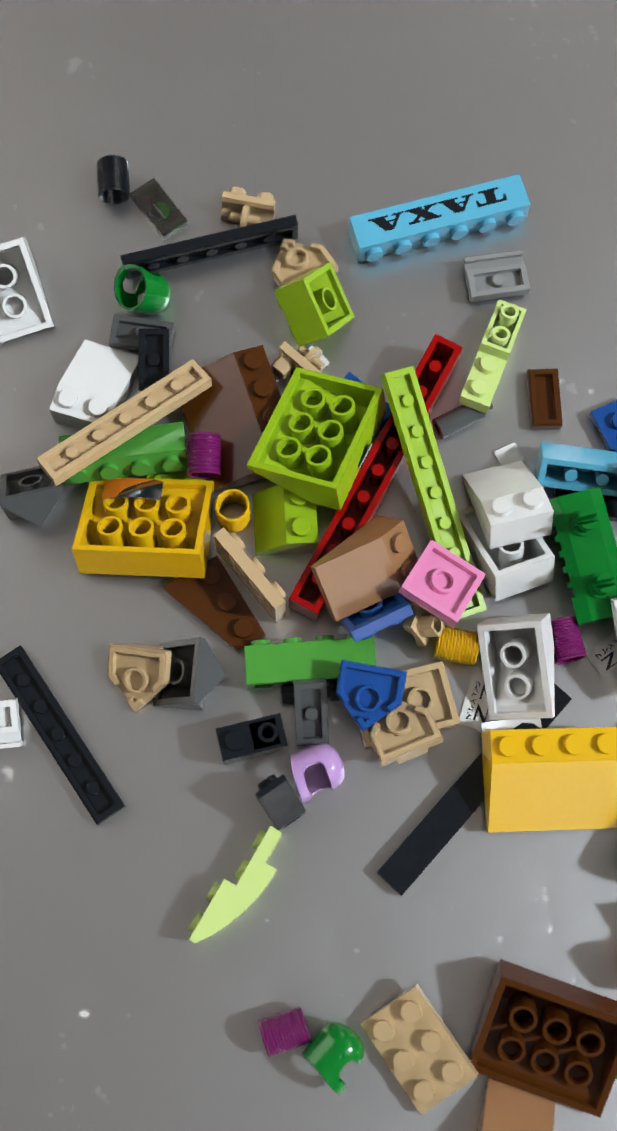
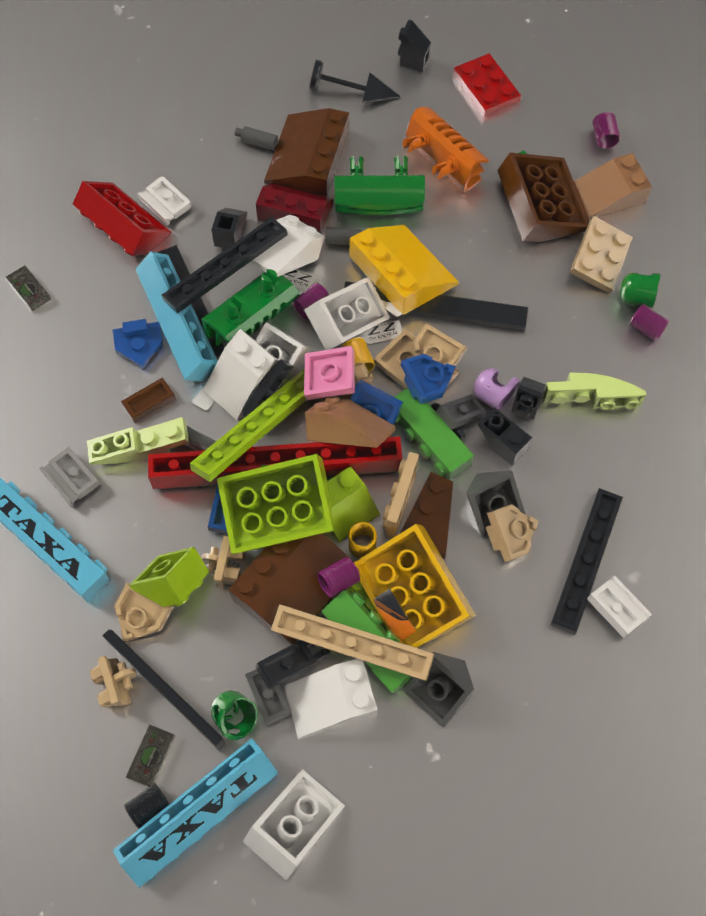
camera: 120 degrees left, 10 degrees down
none -> medium azure brick [113,738,278,888]
none -> black hinge [242,360,294,418]

